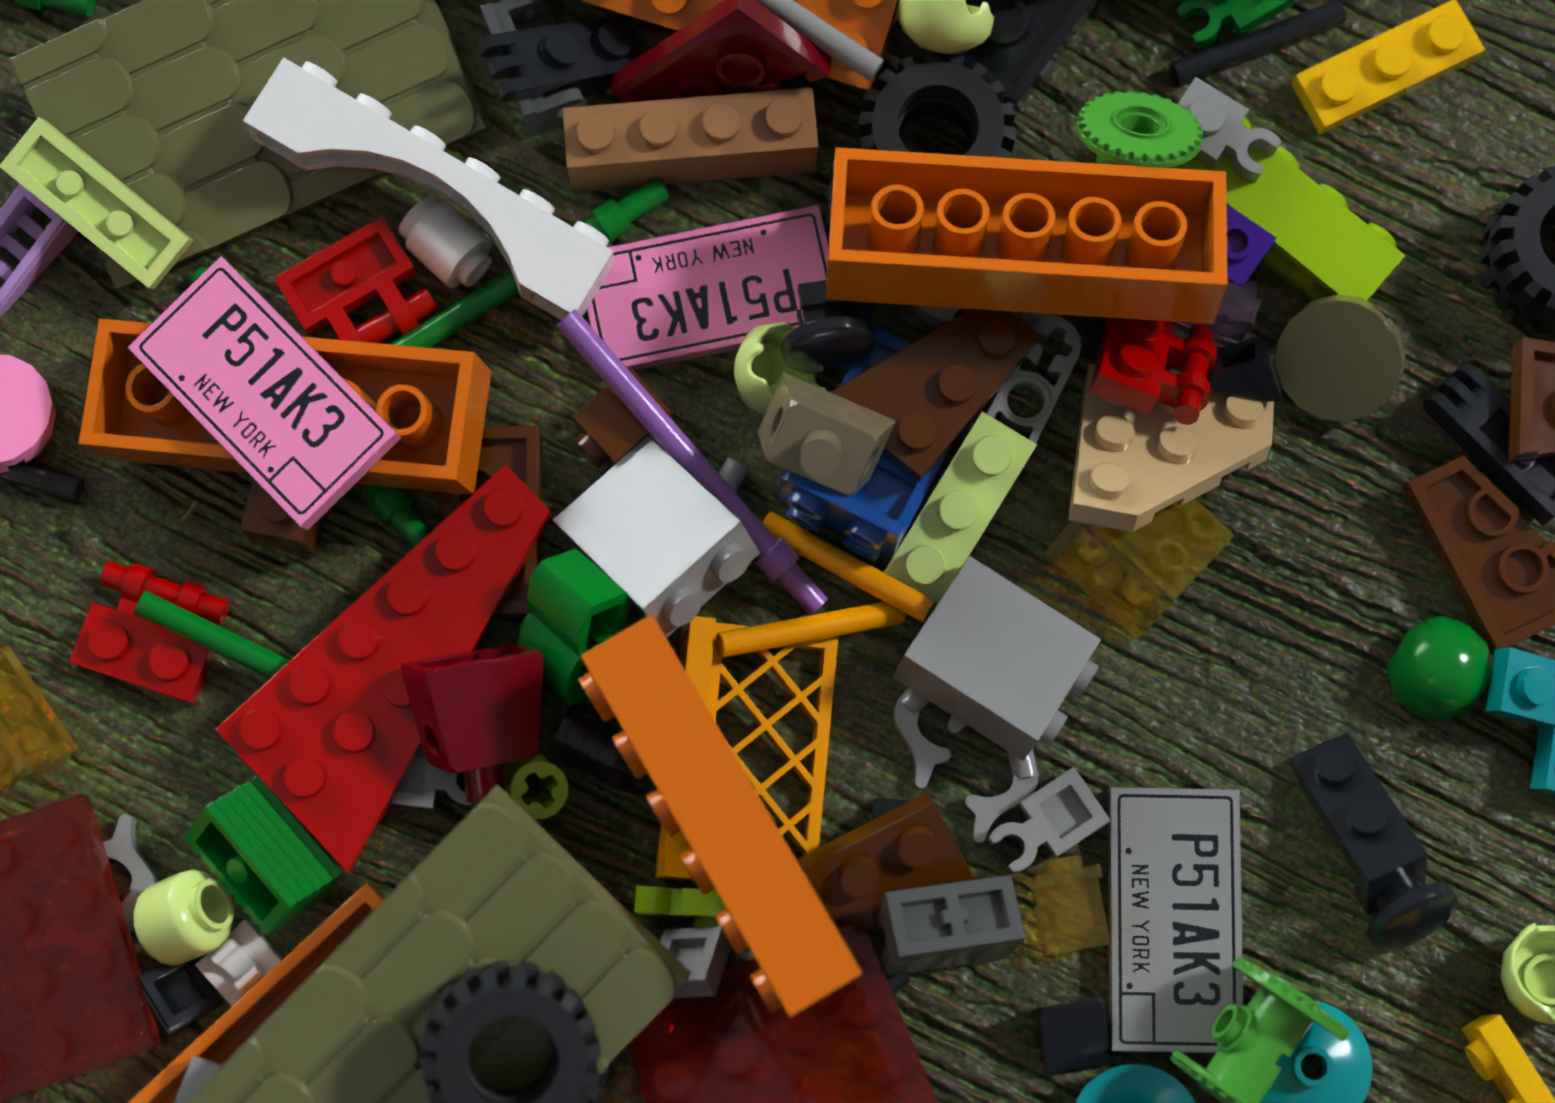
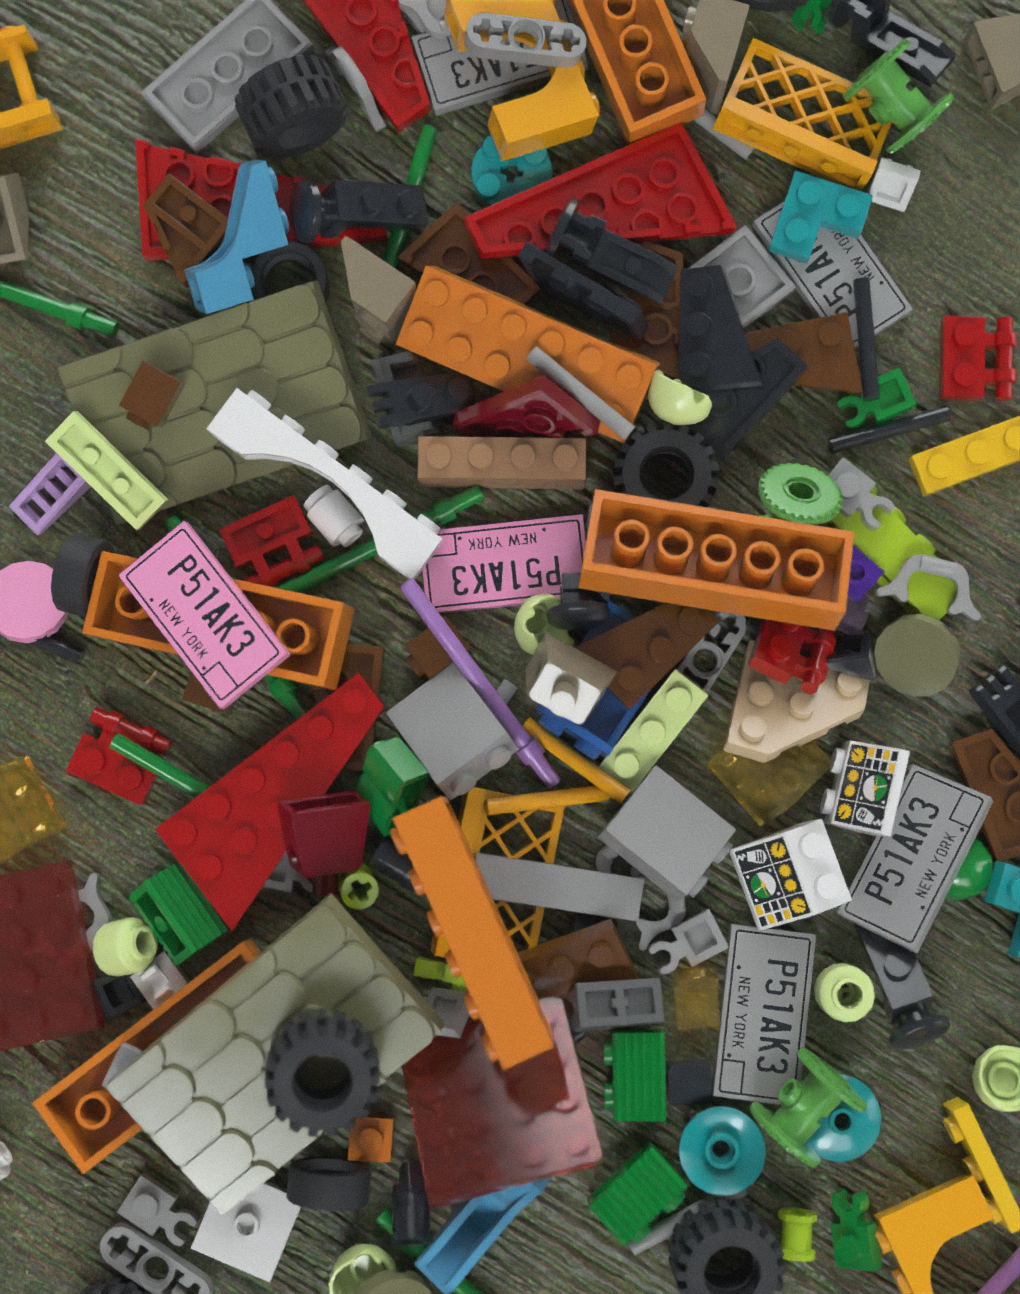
camera: 15 degrees right, 5 degrees up
none -> black tyre [51,534,115,617]
none -> reddish brown brick [119,361,186,430]
none -> light grey tile [475,852,644,921]
none -> green brick [603,1028,666,1122]
none -> white slope [729,819,852,931]
none -> yellowish green head [814,963,875,1022]
none -> slope [820,740,910,837]
none -> light grey tile [837,764,994,953]
none -> light grey helmet [875,554,981,621]

